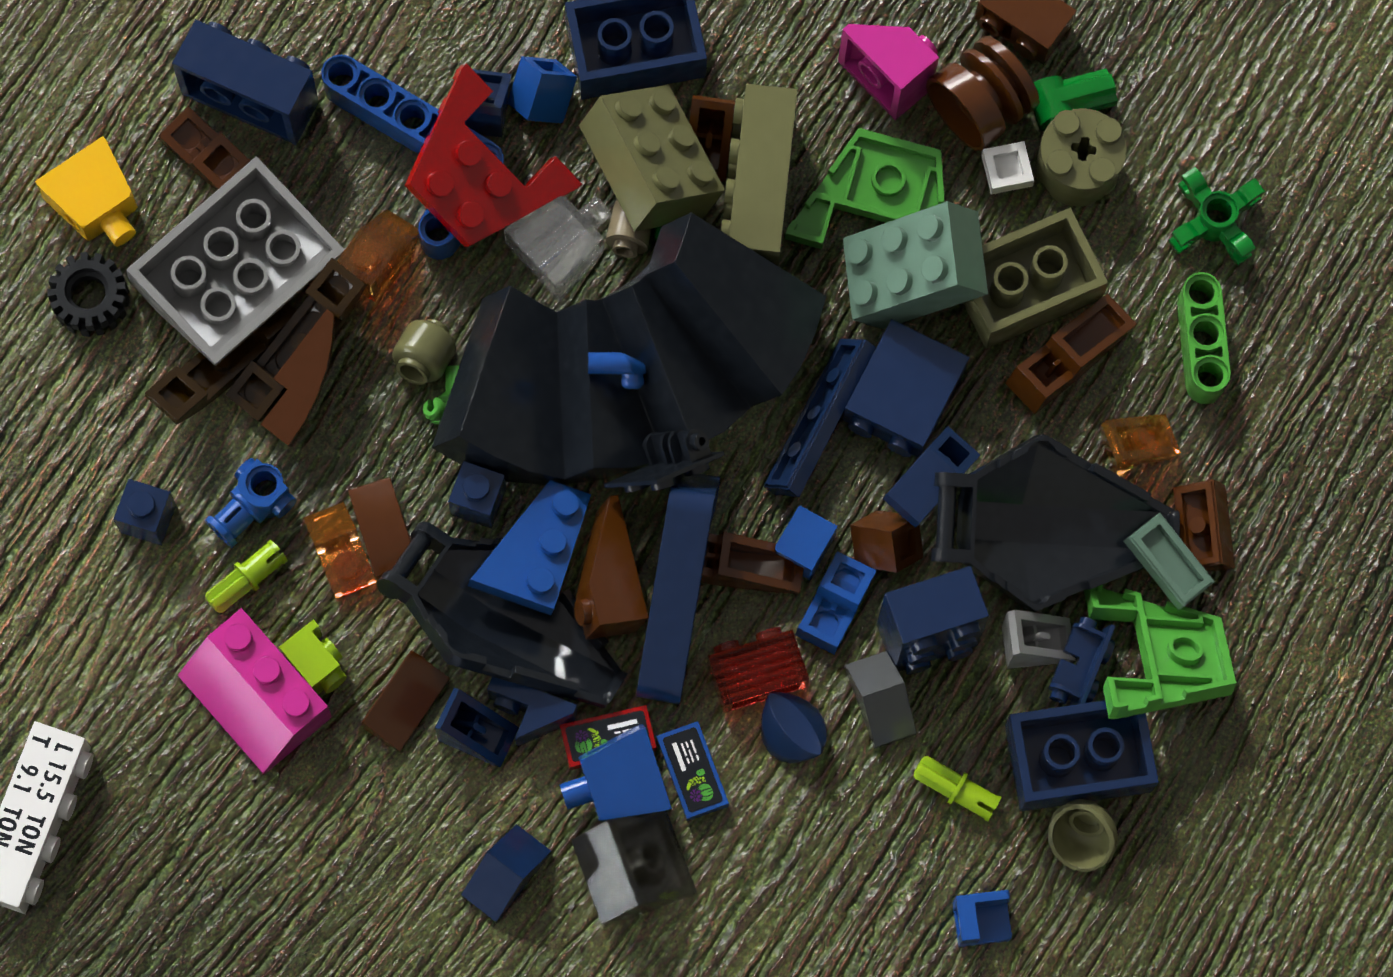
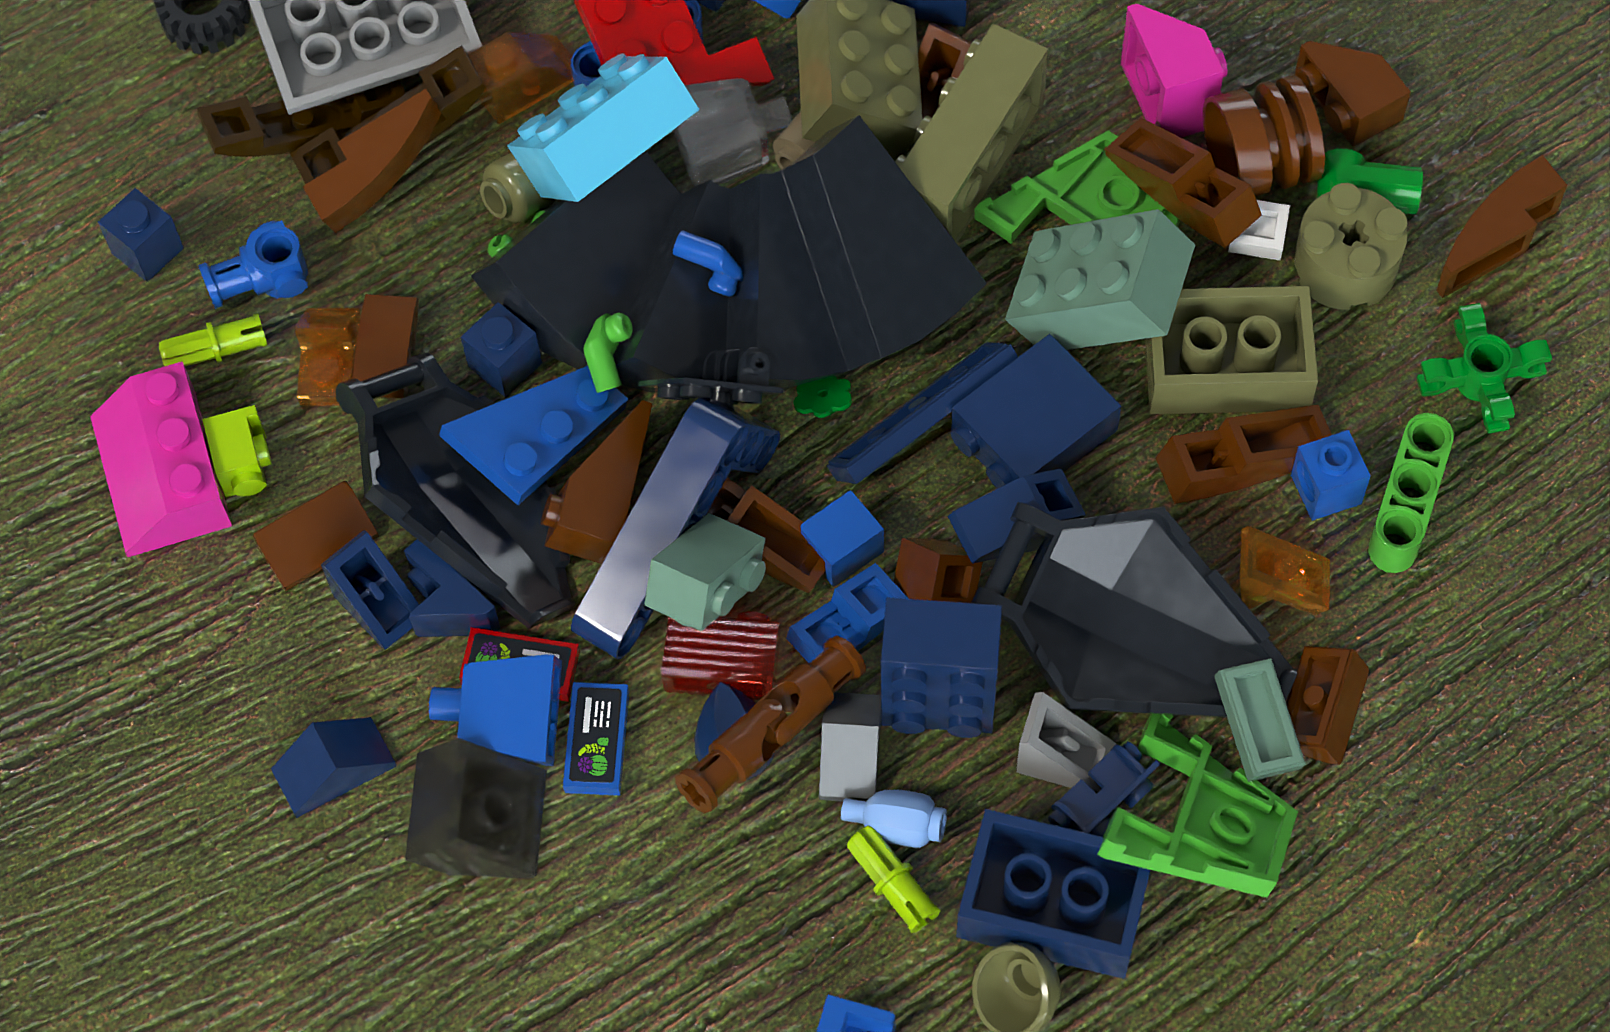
camera: 30 degrees right, 10 degrees down
none -> medium azure brick [507,54,700,202]
none -> bright green arm [584,313,633,393]
none -> sand green brick [644,513,766,631]
none -> reddish brown piece [675,635,866,814]
none -> green plant [793,376,852,418]
none -> light blue plant [841,790,947,848]
none -> reddish brown slope [1104,117,1262,248]
none -> blue brick [1291,430,1371,521]
none -> reddish brown slope [1436,155,1567,298]

